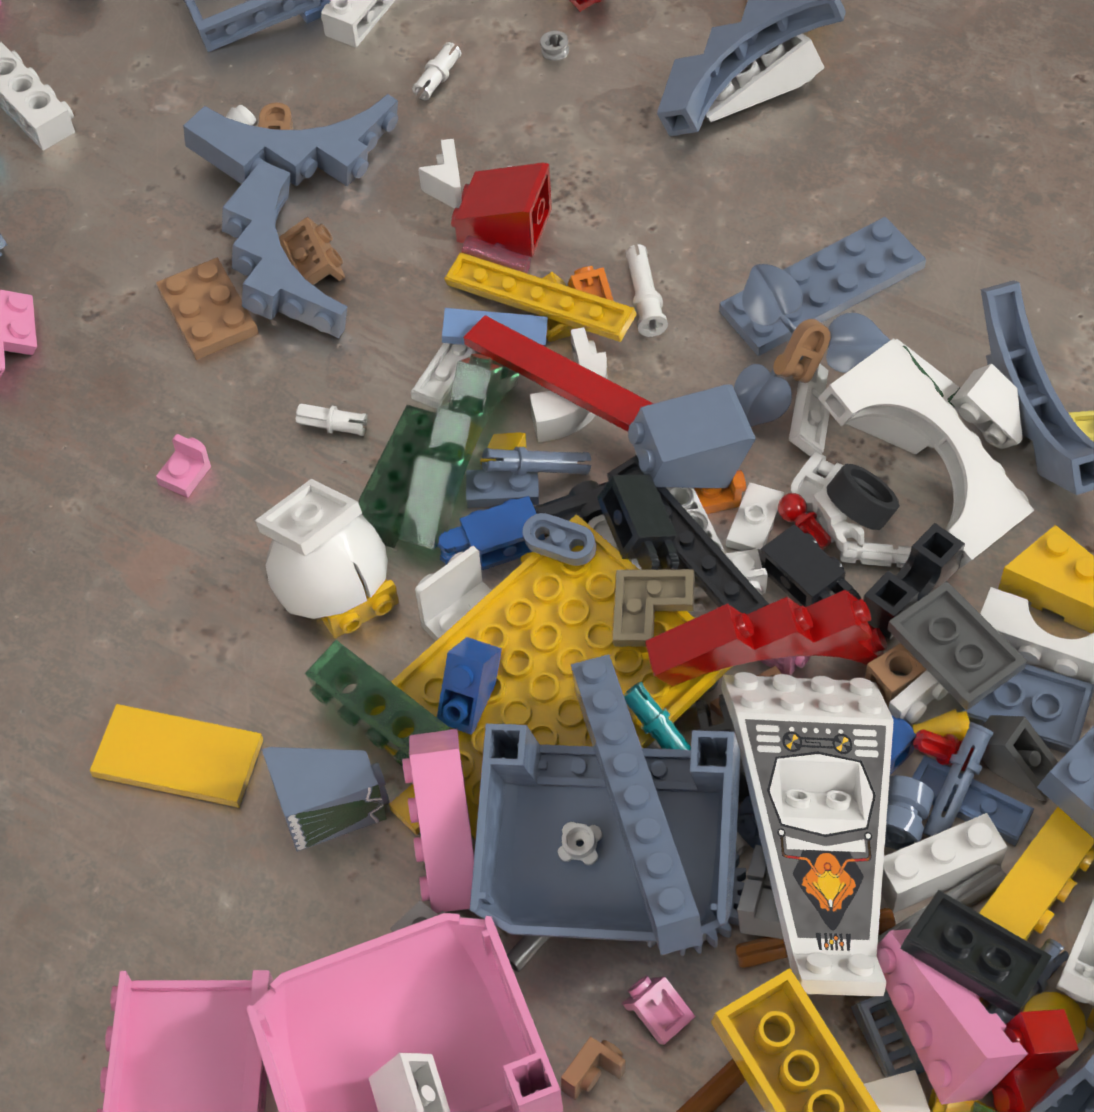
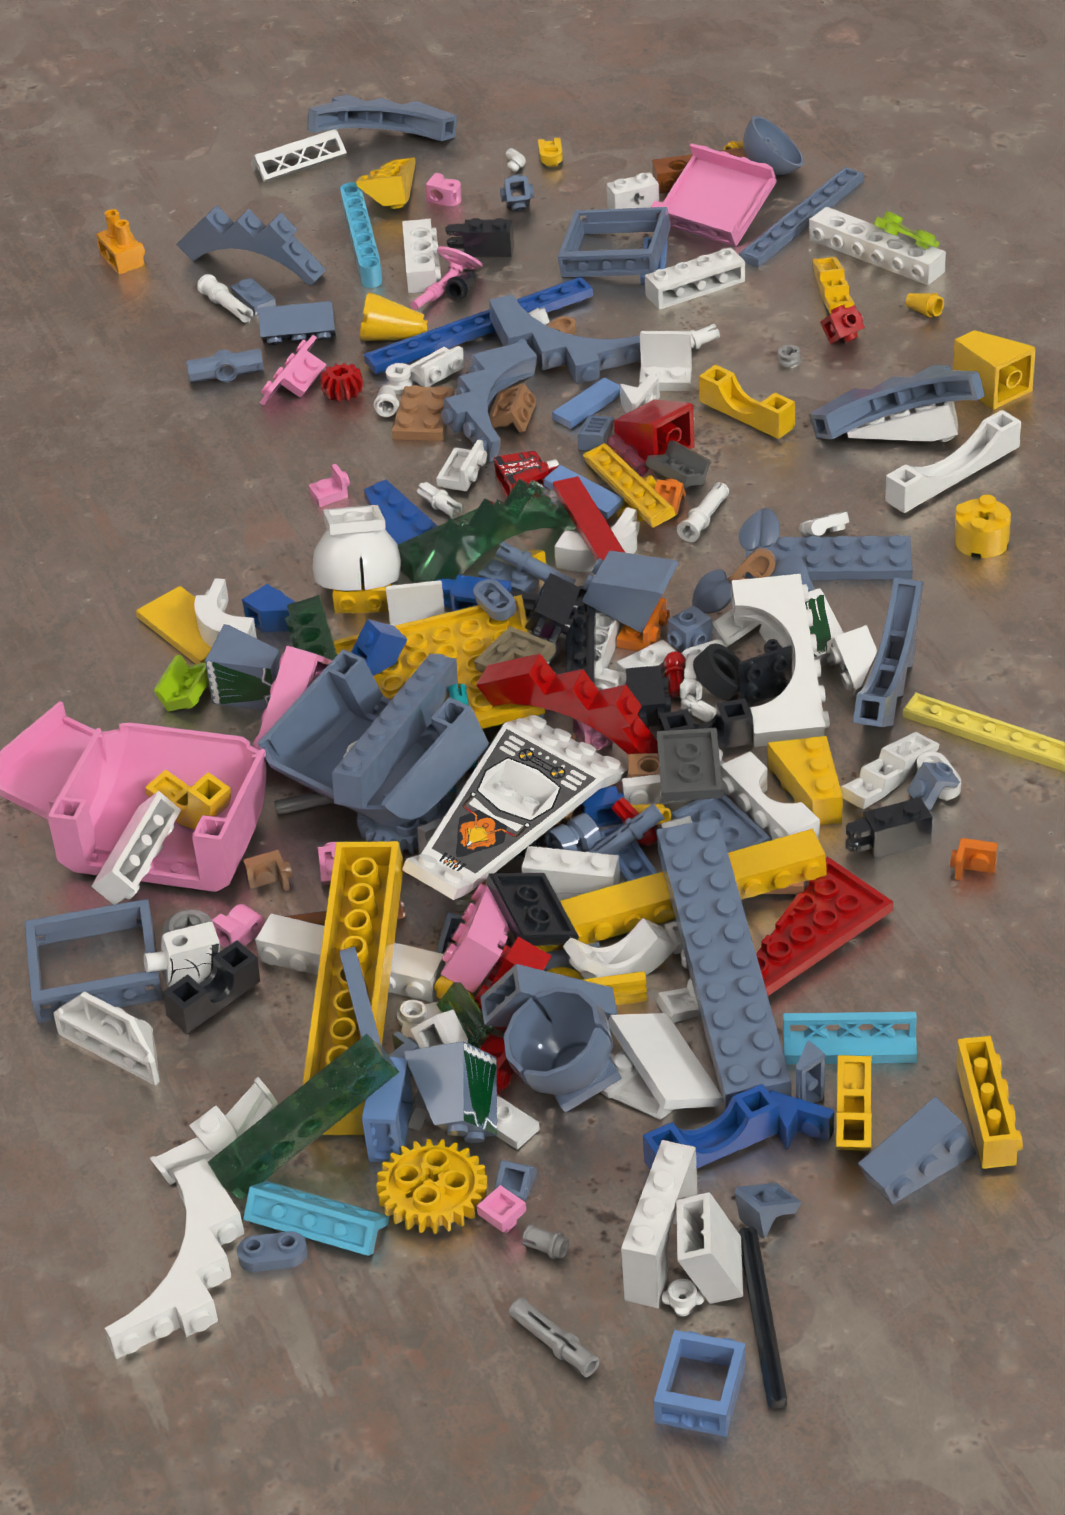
camera: 35 degrees right, 15 degrees down
none -> yellow arch [145,769,231,829]
none -> lime bracket [154,655,209,712]
none -> white arch [194,578,257,648]
none -> blue slope [242,584,306,632]
none -> red gear [320,362,363,402]
none -> yellow cone [359,292,428,342]
none -> blue plate [364,277,593,374]
none -> blue wing [364,479,444,559]
none -> white cone [374,385,399,417]
none -> white wheel [386,363,412,394]
none -> white bracket [409,346,464,387]
none -> bright pink dish [410,246,483,310]
none -> white bracket [436,440,487,491]
none -> black hinge [445,218,514,257]
none -> black cone [446,271,476,299]
none -> torso [494,451,559,502]
none -> medium blue tile [552,377,620,429]
none -> sand blue slope [578,415,614,451]
none -> white bracket [639,331,692,391]
none -> dark grey bracket [645,440,711,489]
none -> sand blue brick [667,605,713,652]
none -> yellow arch [698,365,795,439]
none -> black hinge [738,639,792,705]
none -> white plate [799,511,850,537]
none -> white arch [885,410,1021,513]
none -> yellow brick [954,494,1011,558]

